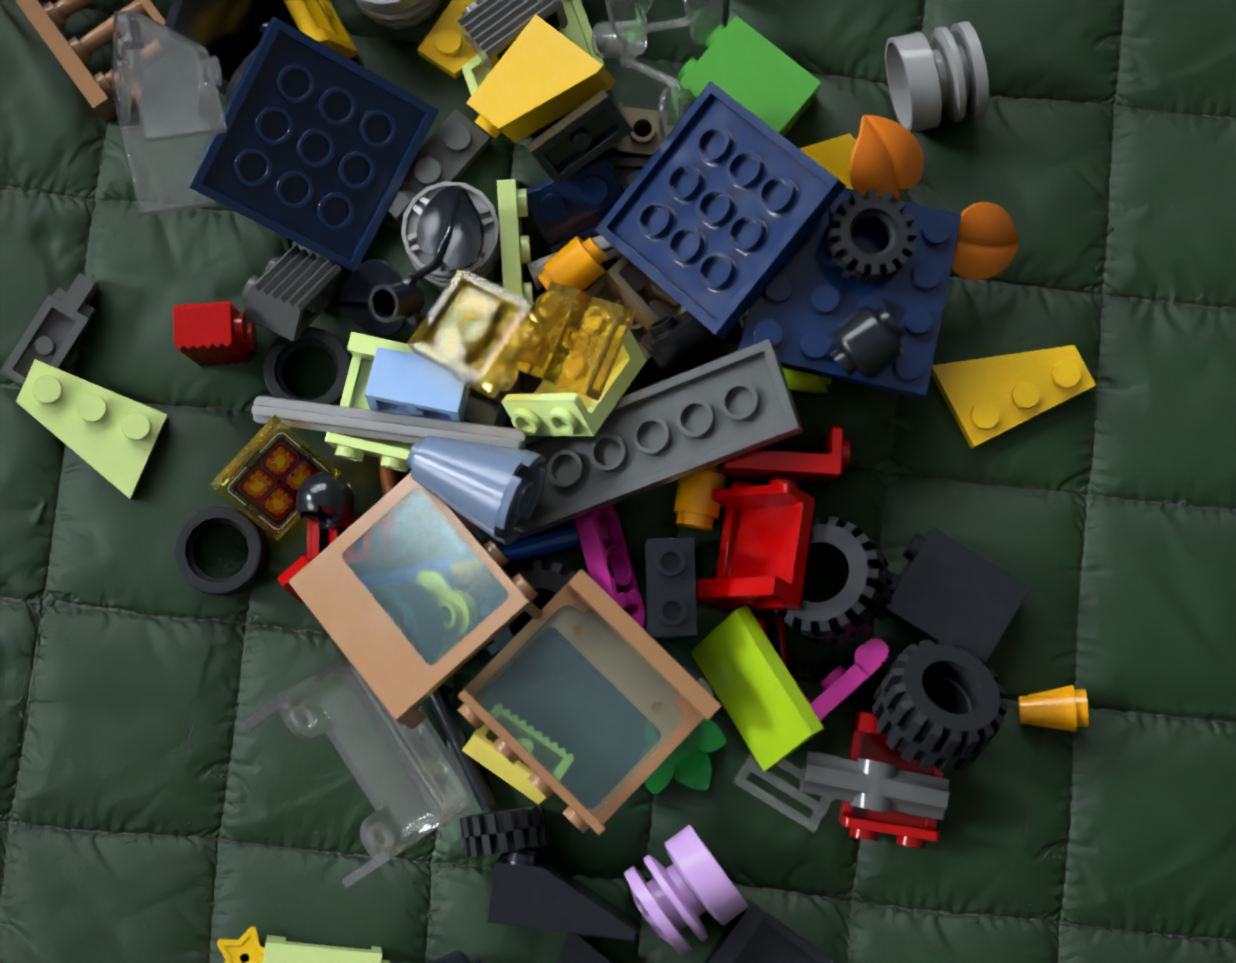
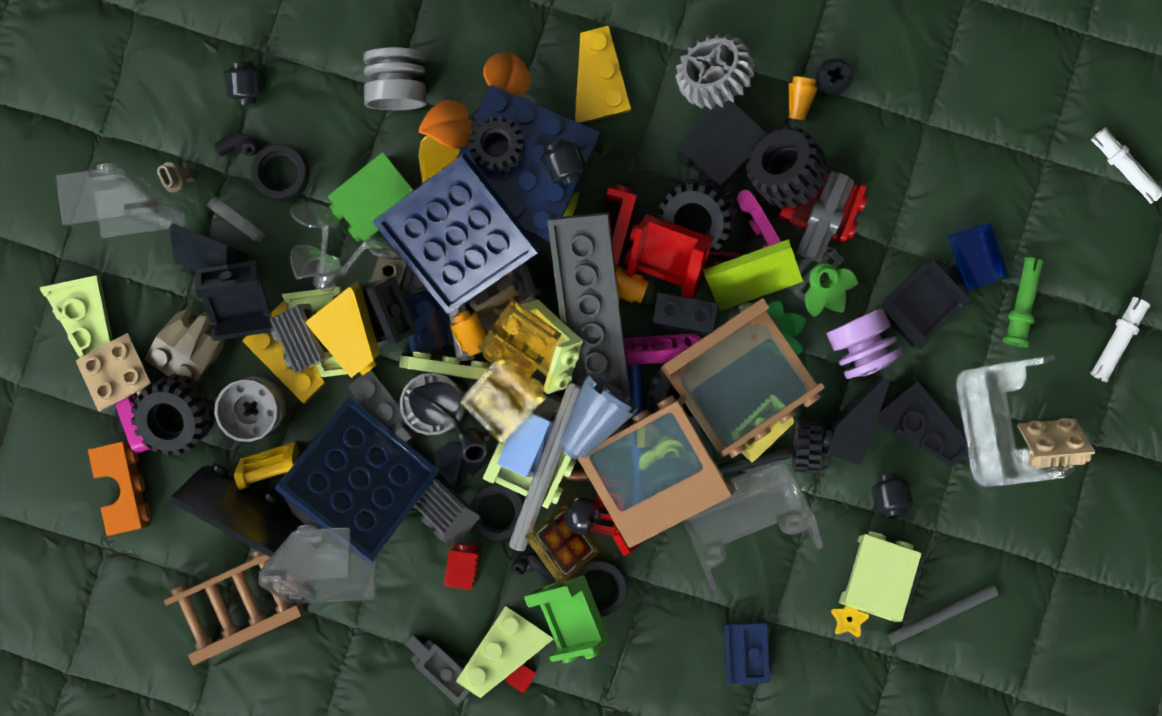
camera: 75 degrees left, 5 degrees up
none -> red piece [505,664,536,693]
none -> black arm [512,553,557,581]
none -> bright green panel [524,575,610,663]
none -> light grey gear [675,33,755,110]
none -> dark blue plate [723,622,770,685]
none -> bright green plate [805,263,858,317]
none -> black piece [816,58,853,96]

